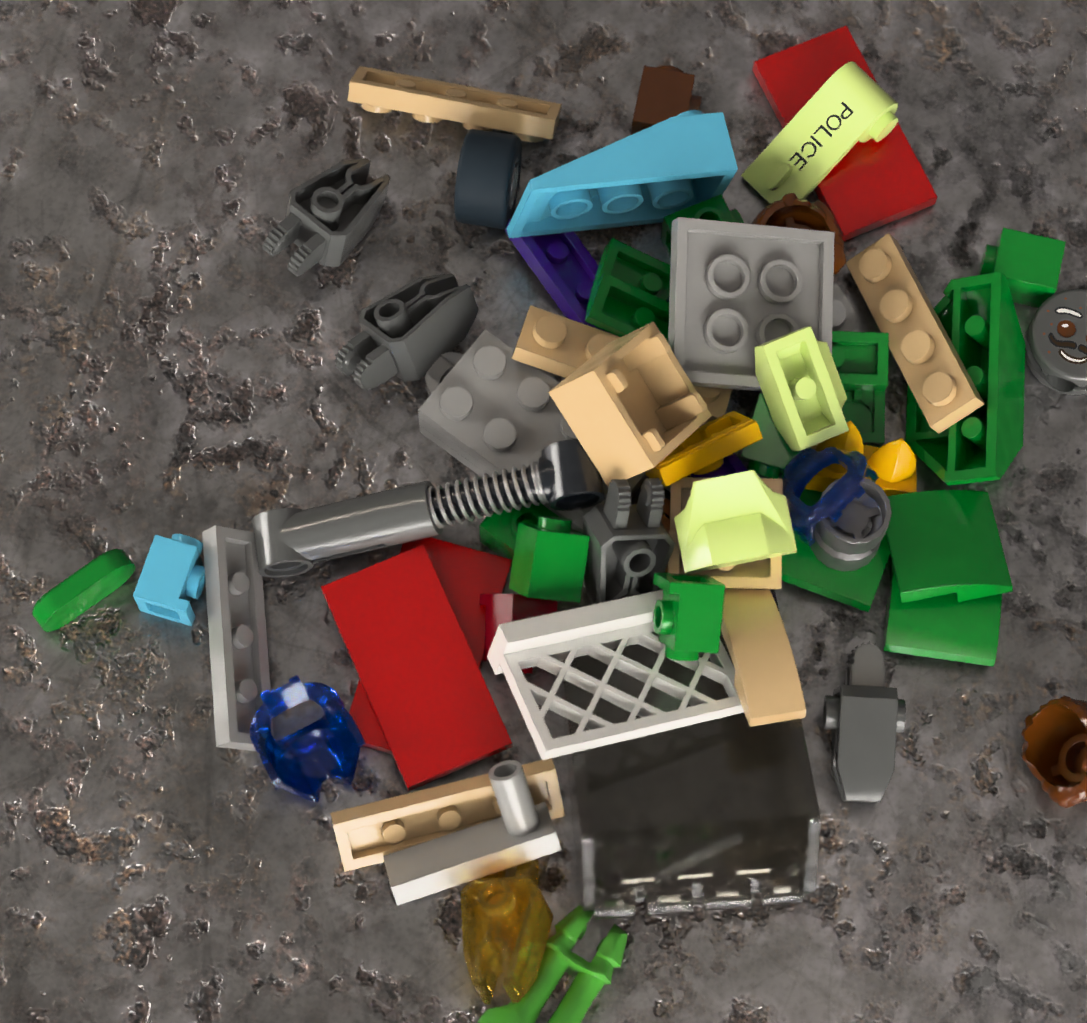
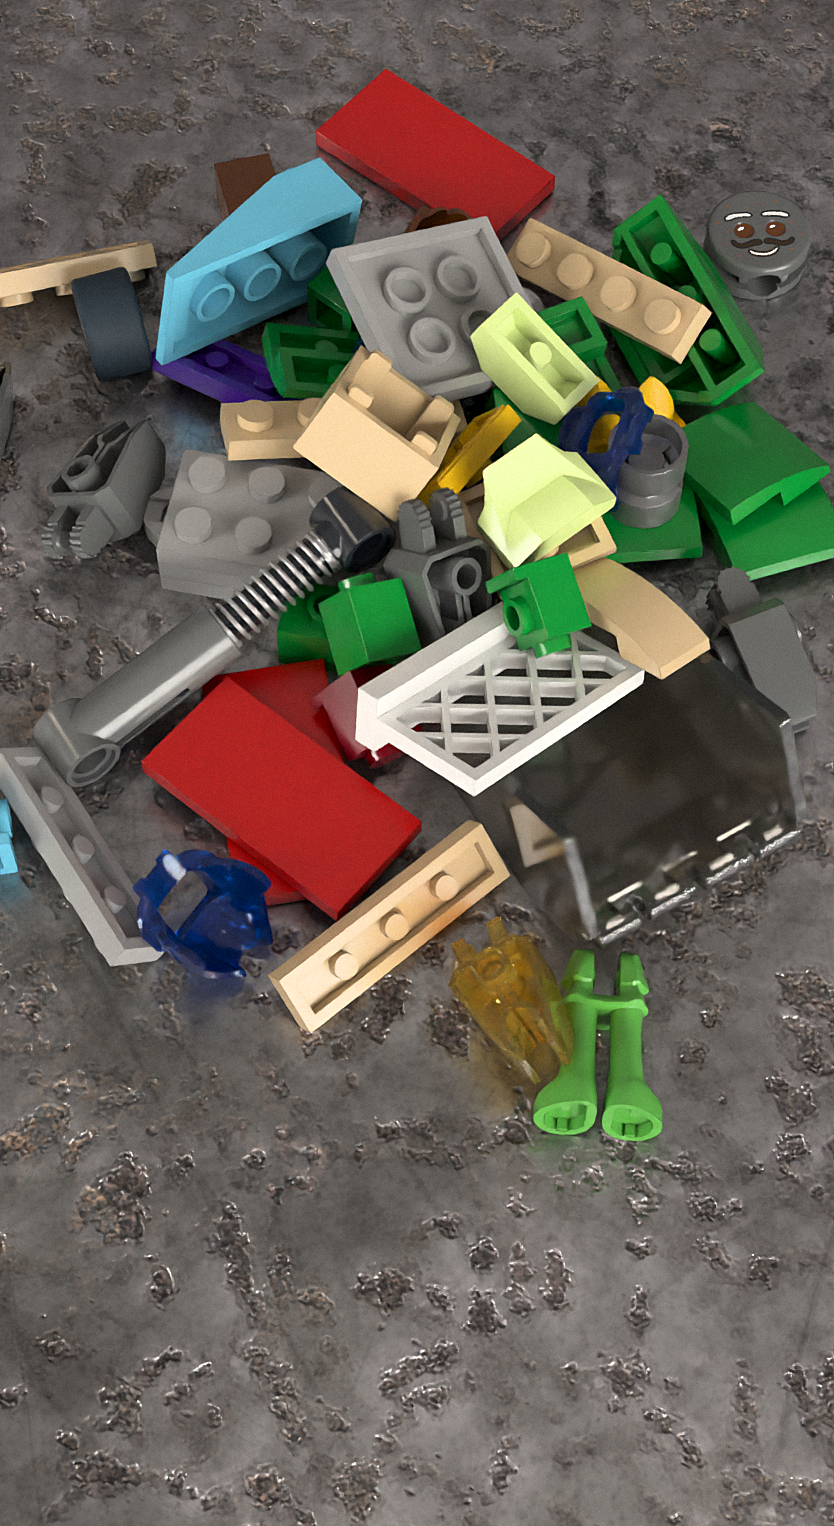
camera: 25 degrees left, 10 degrees down
light grey piece [383,760,562,906] -> none
yellowish green door [741,61,899,204] -> none
green brick [979,227,1066,308] -> none

